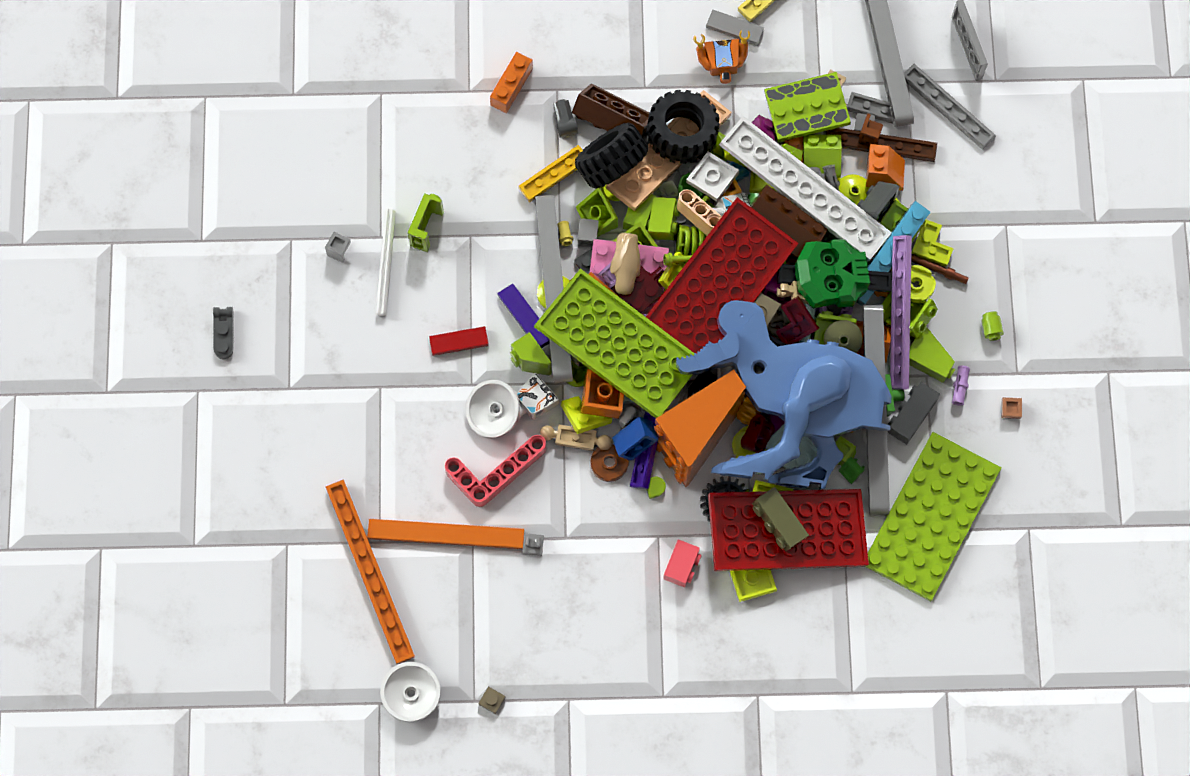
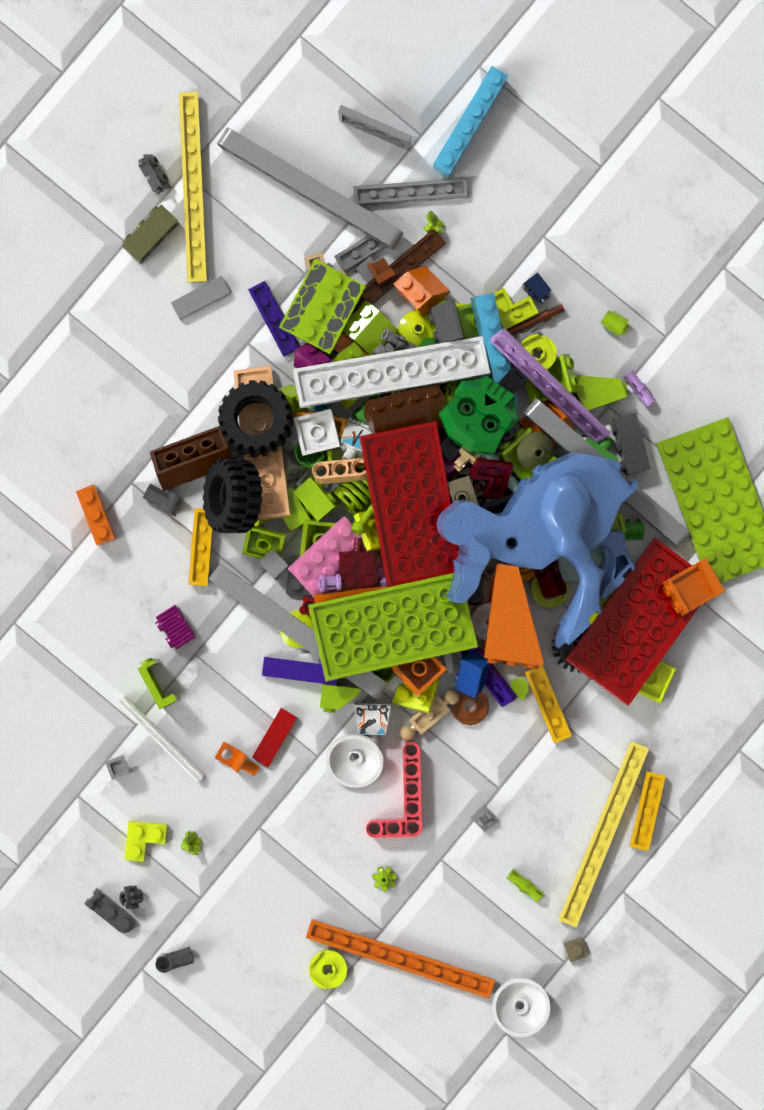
camera: 50 degrees left, 15 degrees up
orange tile [367,519,525,549] -> none
light yellow pin [557,221,574,246] -> none
tan animal [610,233,641,295] -> none
coral brick [663,539,702,587] -> none
orange torso [693,30,750,84] -> none
olive brick [752,487,809,552] -> none
nougat plate [1002,397,1022,419] -> none
none -> dark grey gear [119,885,143,909]
none -> neon yellow plate [124,820,168,862]
none -> magenta brick [155,605,196,649]
none -> dark grey piece [155,946,194,973]
none -> lime plant [181,831,202,855]
none -> orange bracket [215,742,260,776]
none -> dark purple tile [248,281,300,357]
none -> neon yellow plate [309,949,347,989]
none -> lime plant [372,866,397,892]
none -> lime plant [424,211,445,233]
none -> medium azure brick [433,66,508,178]
none -> lime pin [506,869,544,902]
none -> dark blue brick [521,272,552,304]
none -> yellow plate [525,666,572,743]
none -> light yellow plate [558,741,649,928]
none -> yellow plate [629,771,666,851]
none -> orange panel [663,558,725,616]

